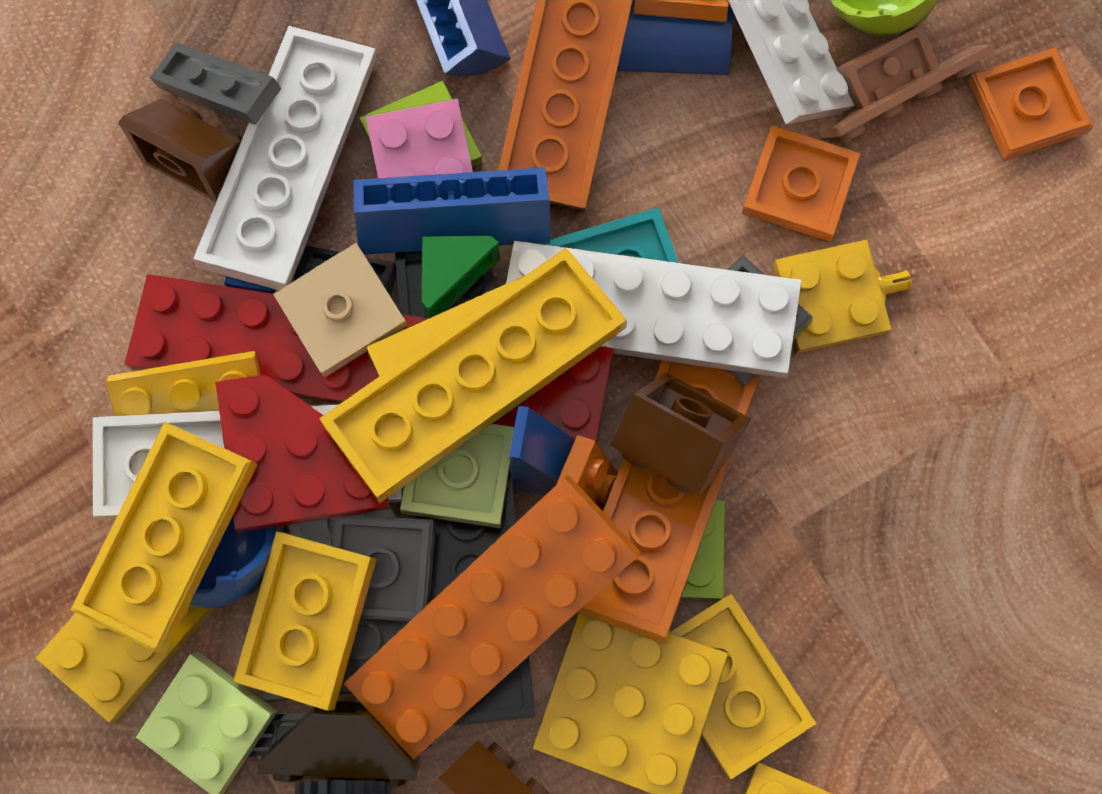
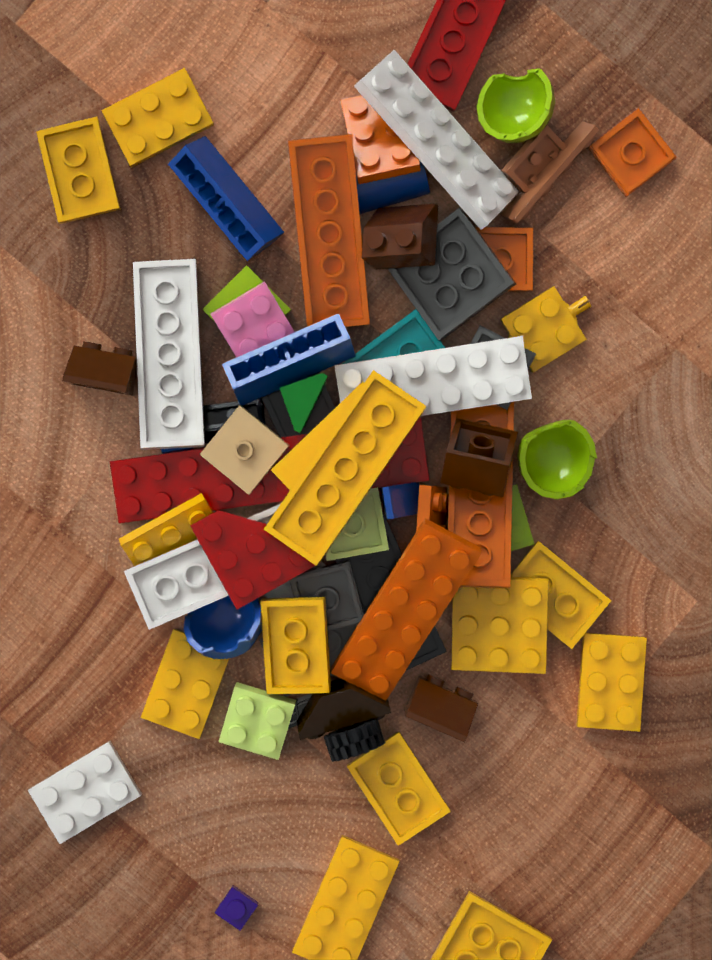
camera: 20 degrees left, 15 degrees up
yellow tile [71,421,258,654] -> none
dark grey plate [150,43,282,125] -> none
none -> reddish brown slope [362,203,438,270]
none -> dark grey plate [388,207,516,341]
none -> lime cylinder [517,420,597,499]

